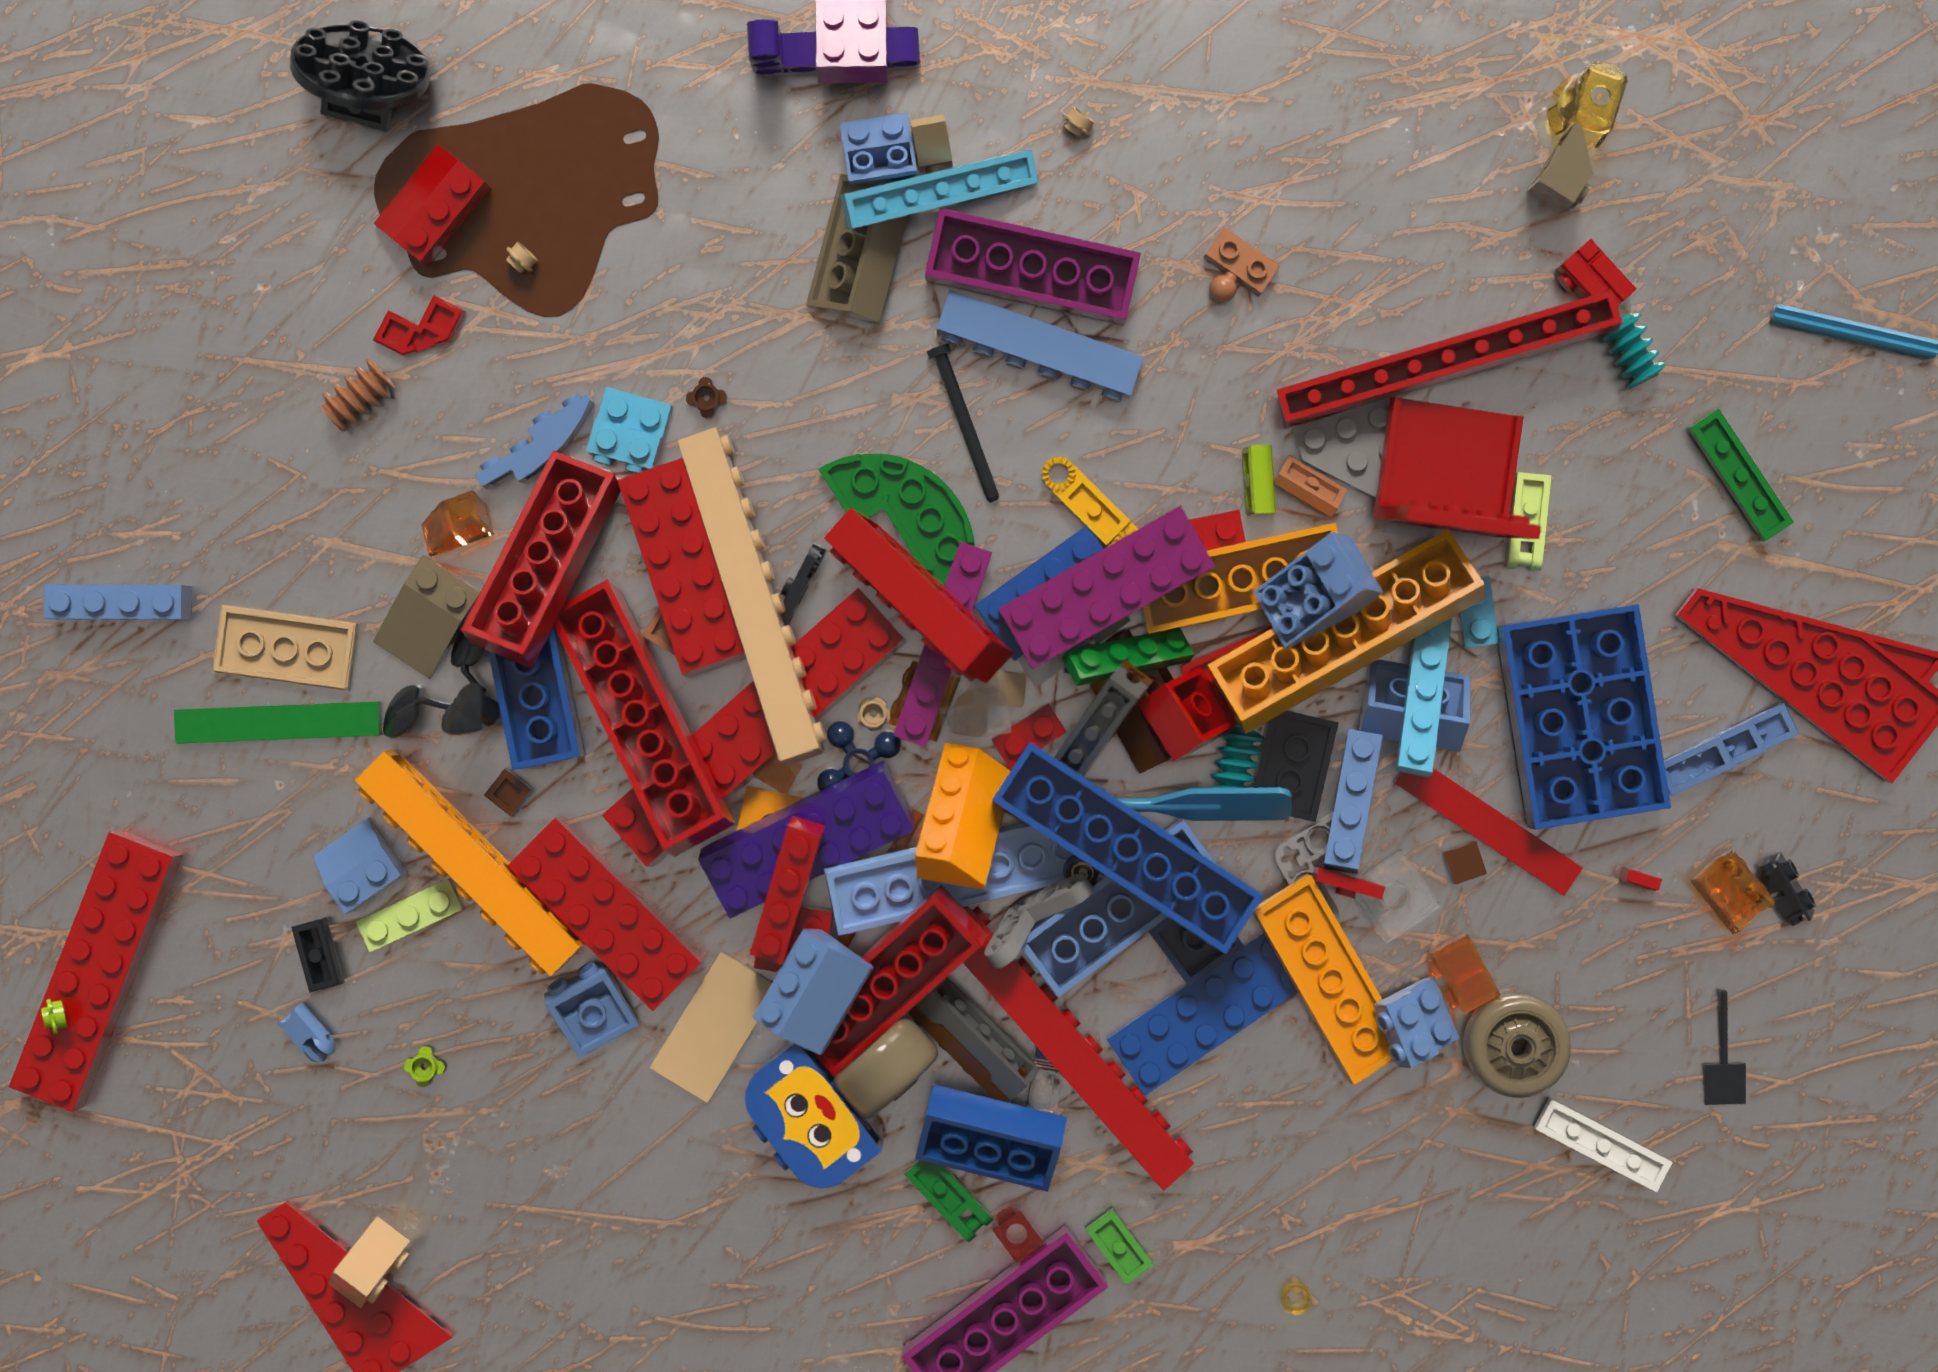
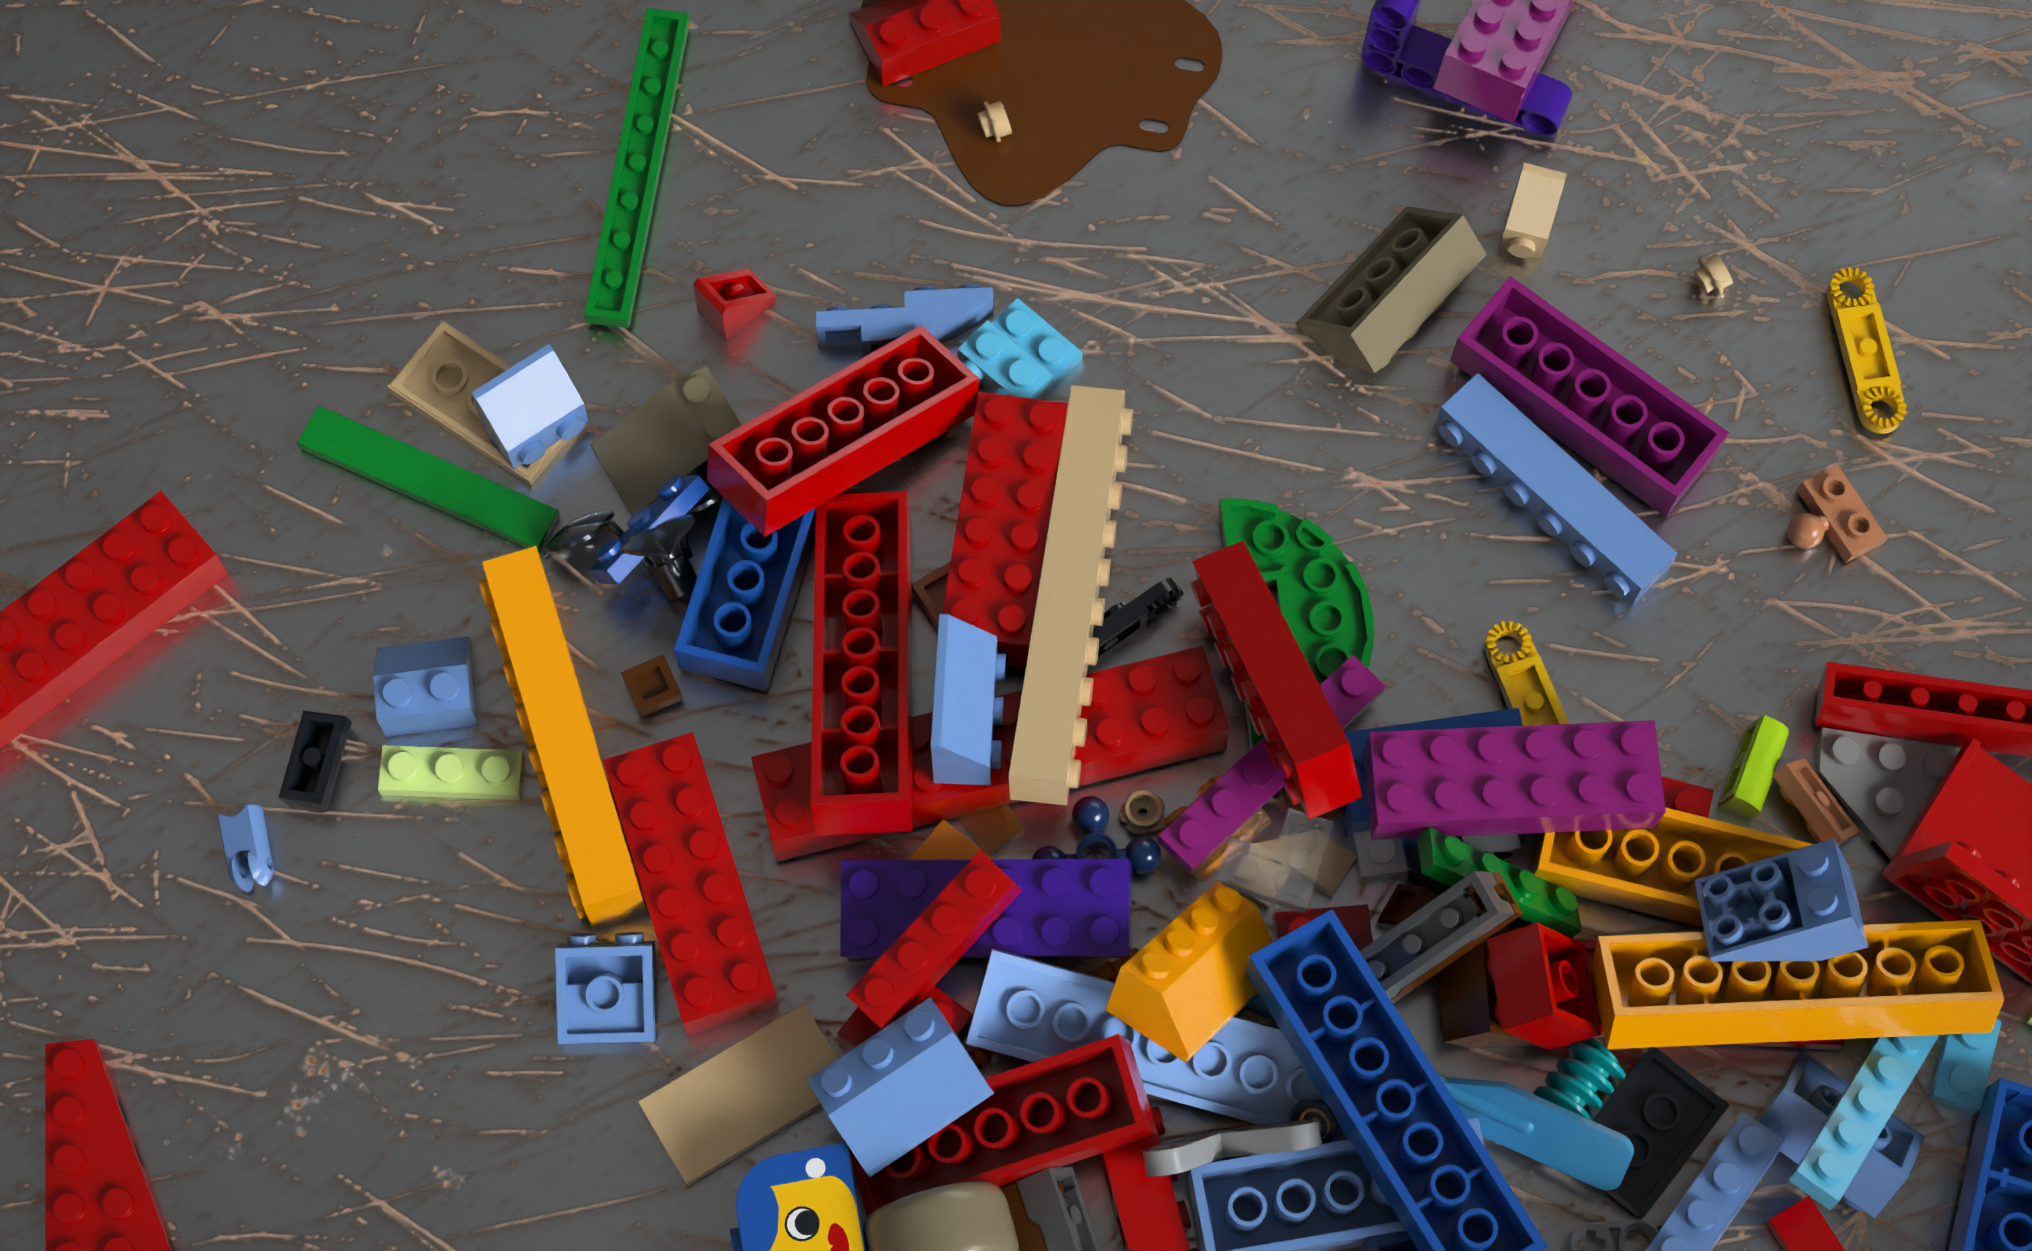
camera: 25 degrees right, 20 degrees down
medium blue brick [44,584,192,620] -> none
nougat piece [320,358,396,432] -> none
tan brick [328,1216,410,1308] -> none
red tile [373,295,466,357] -> none
lime plate [404,1046,445,1087] -> none
clear orange slope [421,490,494,557] -> none
reddish brown plate [686,377,727,418] -> none
medium blue slope [840,112,917,185] -> none
medium azure plate [840,149,1039,229] -> none
black bar [927,343,999,502] -> none
none -> slope [471,344,589,470]
none -> green plate [584,8,690,329]
none -> blue plate [588,475,710,584]
none -> red slope [693,268,778,342]
none -> medium blue slope [931,614,1006,785]
none -> reddish brown tile [1377,884,1438,932]
none -> yellow plate [1826,267,1907,434]

